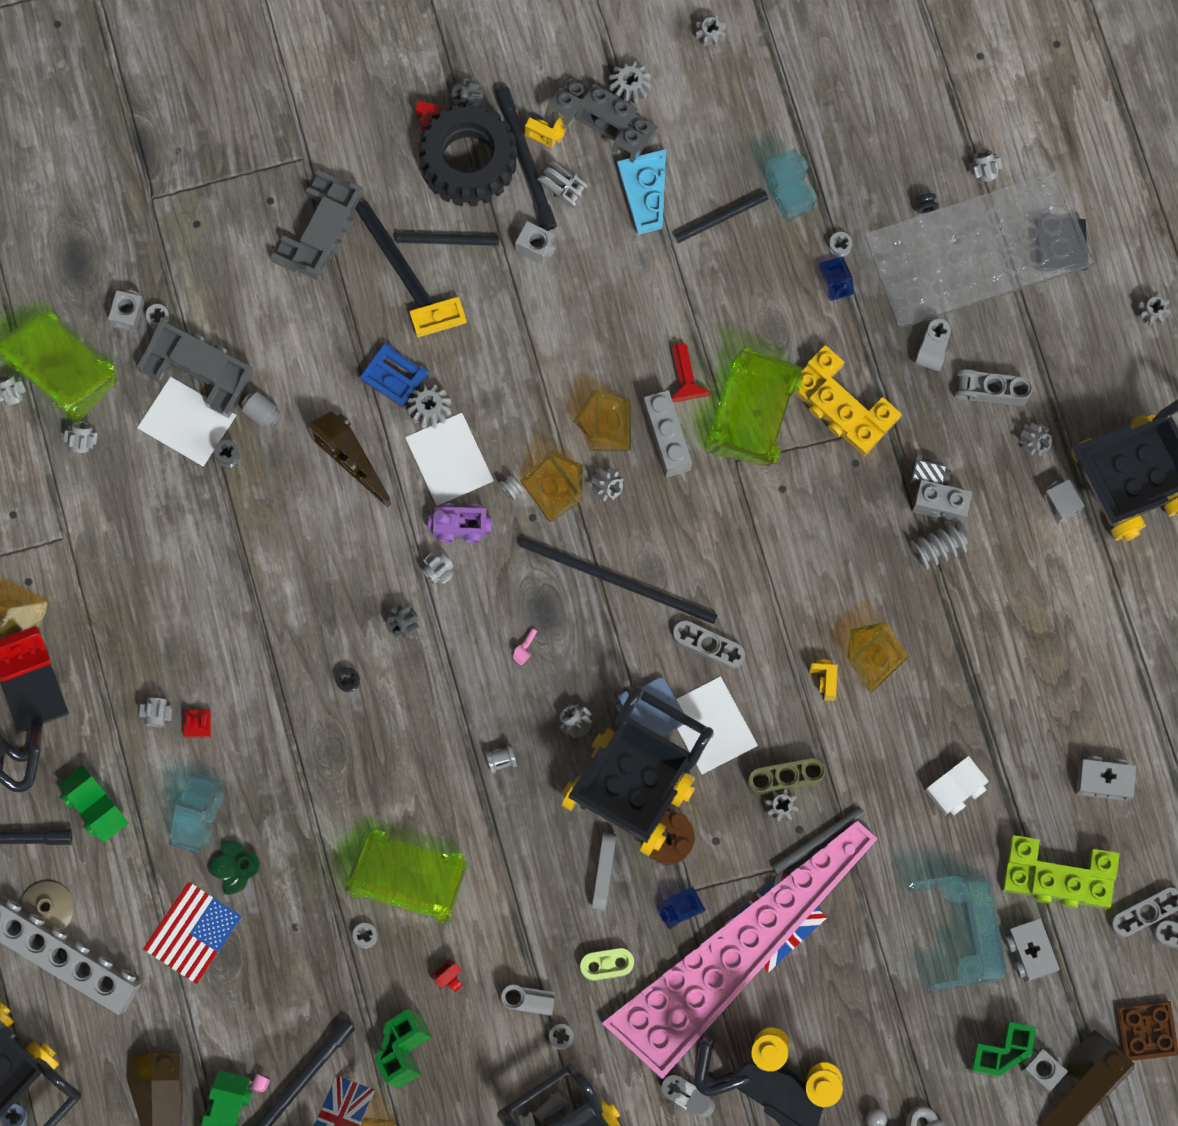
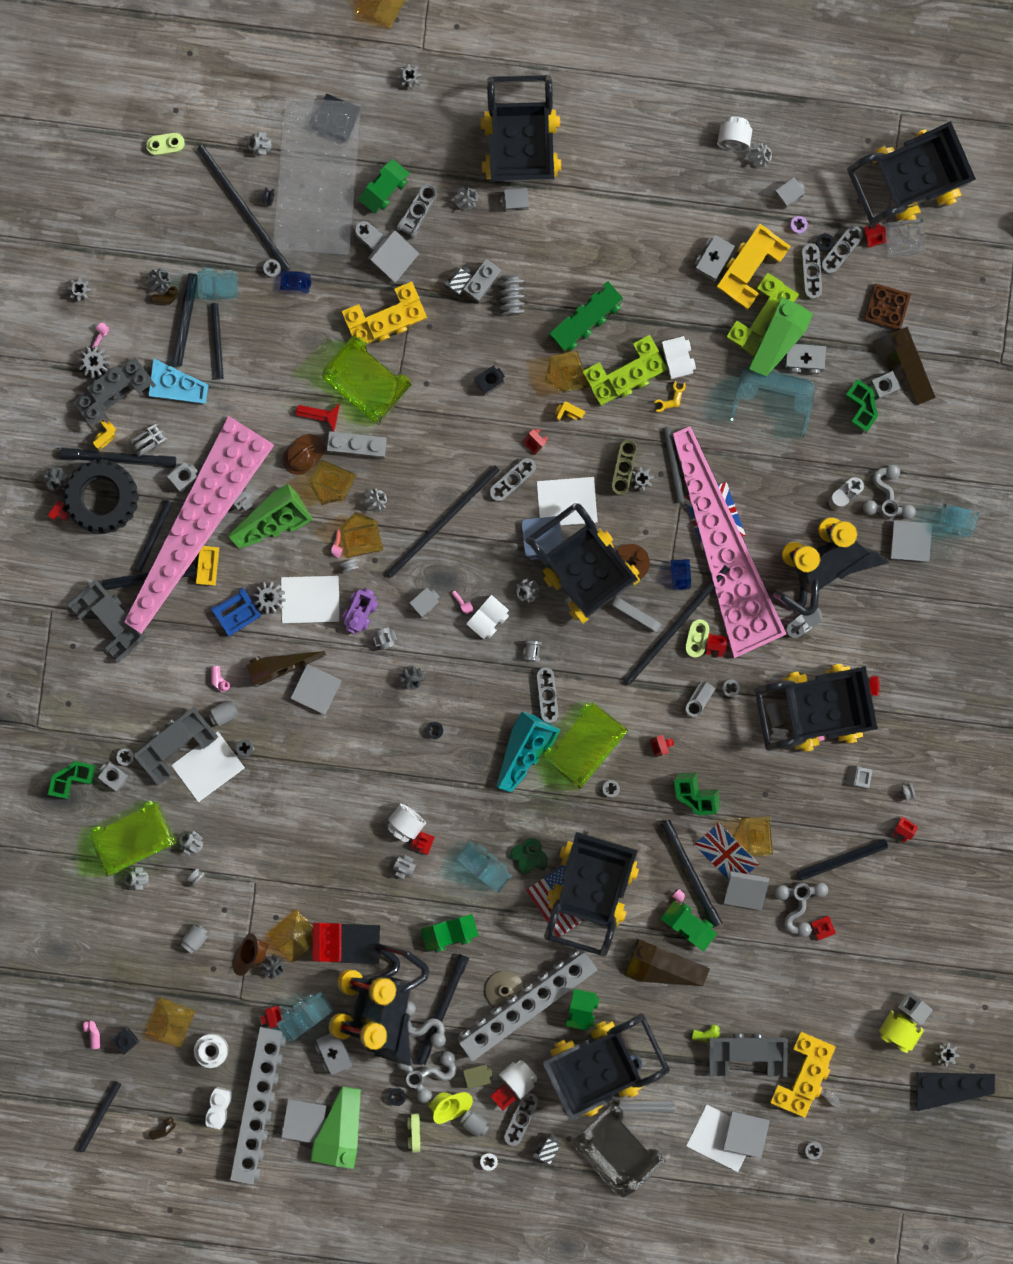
camera: 65 degrees left, 10 degrees up
none -> green brick [48,761,96,799]
none -> bright pink hand [92,323,109,349]
none -> bright pink wing [125,416,274,634]
none -> yellowish green plate [146,133,185,156]
none -> dark grey gear [147,268,172,293]
none -> dark brown arm [152,286,179,305]
none -> black axle [172,273,198,367]
none -> light grey bush [186,868,205,887]
none -> black piece [197,144,291,272]
none -> bright pink arm [211,666,230,692]
none -> bright green wedge [228,483,313,549]
none -> light grey gear [234,488,254,511]
none -> reddish brown piece [283,434,325,475]
none -> light grey tile [291,664,342,715]
none -> bright pink hand [331,530,344,558]
none -> green brick [358,159,410,214]
none -> light grey tile [368,229,419,283]
none -> white piece [388,803,426,842]
none -> light grey brick [410,588,440,618]
none -> white brick [467,595,509,639]
none -> black brick [474,365,505,396]
none -> teal wedge [496,711,561,792]
none -> red tile [522,429,548,455]
none -> light grey beam [537,667,558,723]
none -> black piece [544,832,639,957]
none -> green wedge [549,281,623,353]
none -> green brick [566,988,600,1031]
none -> lime bracket [582,335,668,407]
none -> black piece [625,565,730,685]
none -> yellow arm [654,381,686,413]
none -> red tile [706,633,727,658]
none -> yellow bracket [717,224,791,310]
none -> bright green wedge [749,297,813,377]
none -> light grey piece [828,477,864,511]

